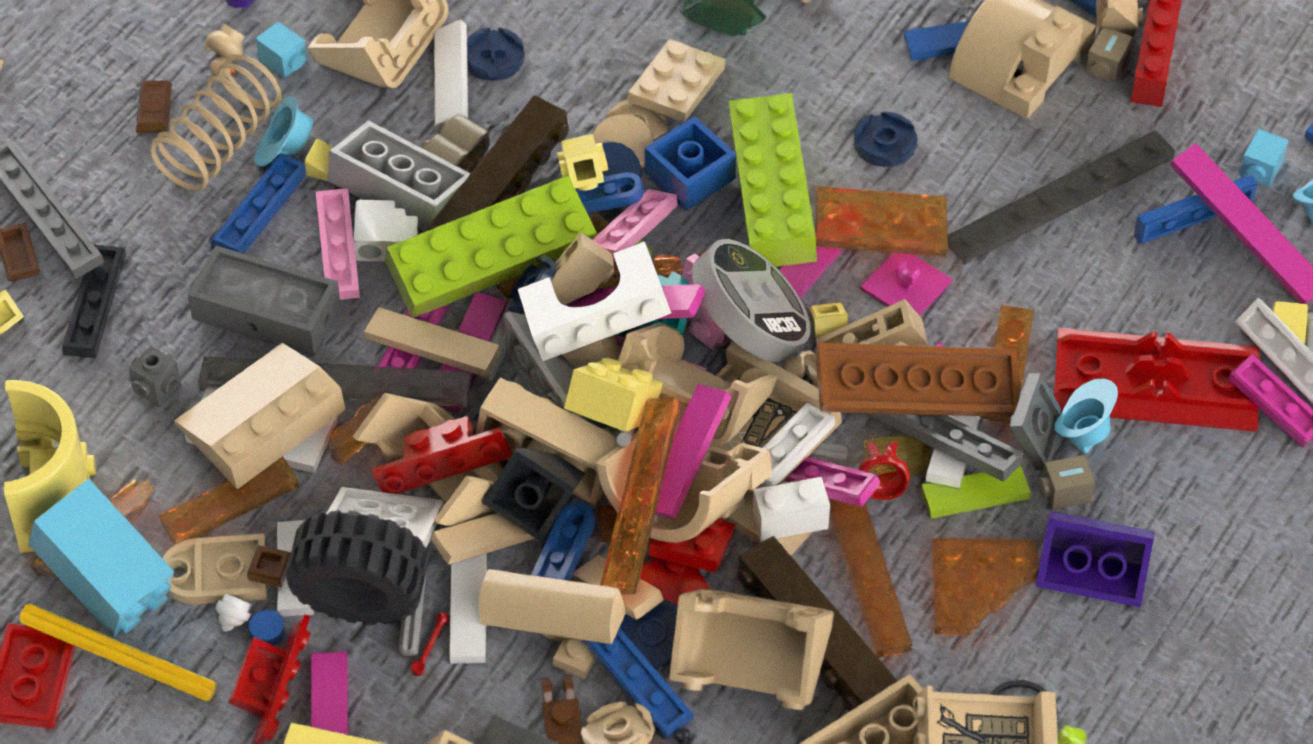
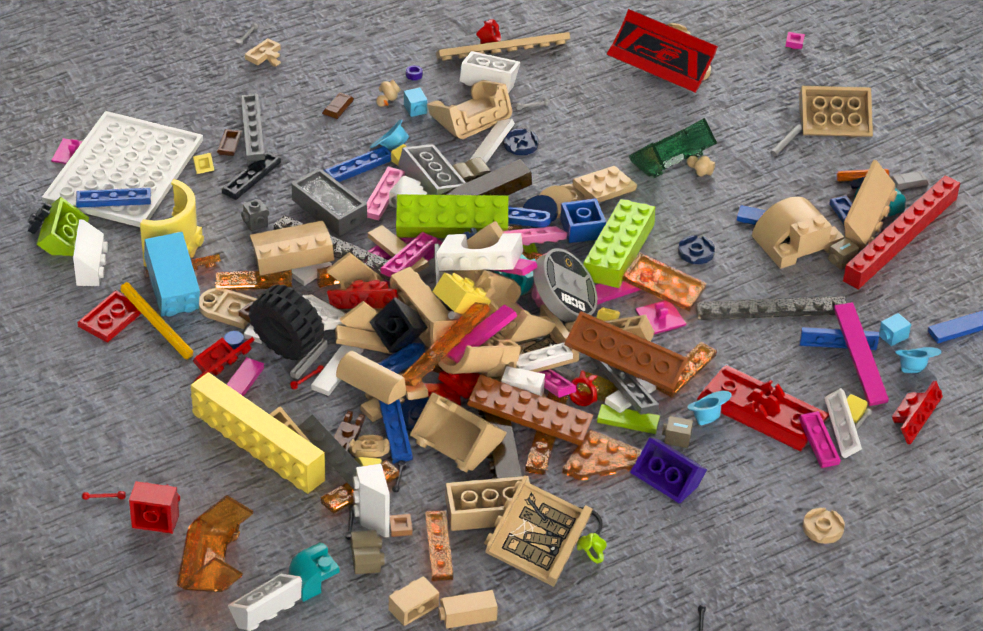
camera: 25 degrees right, 10 degrees down
tan piece [150,54,282,191] -> none
white plate [215,593,252,632] -> none
light yellow brick [557,134,608,191] -> none
dark grey plate [1010,373,1062,470] -> none
none -> dark pink tile [381,232,438,277]
none -> plate [467,375,593,446]

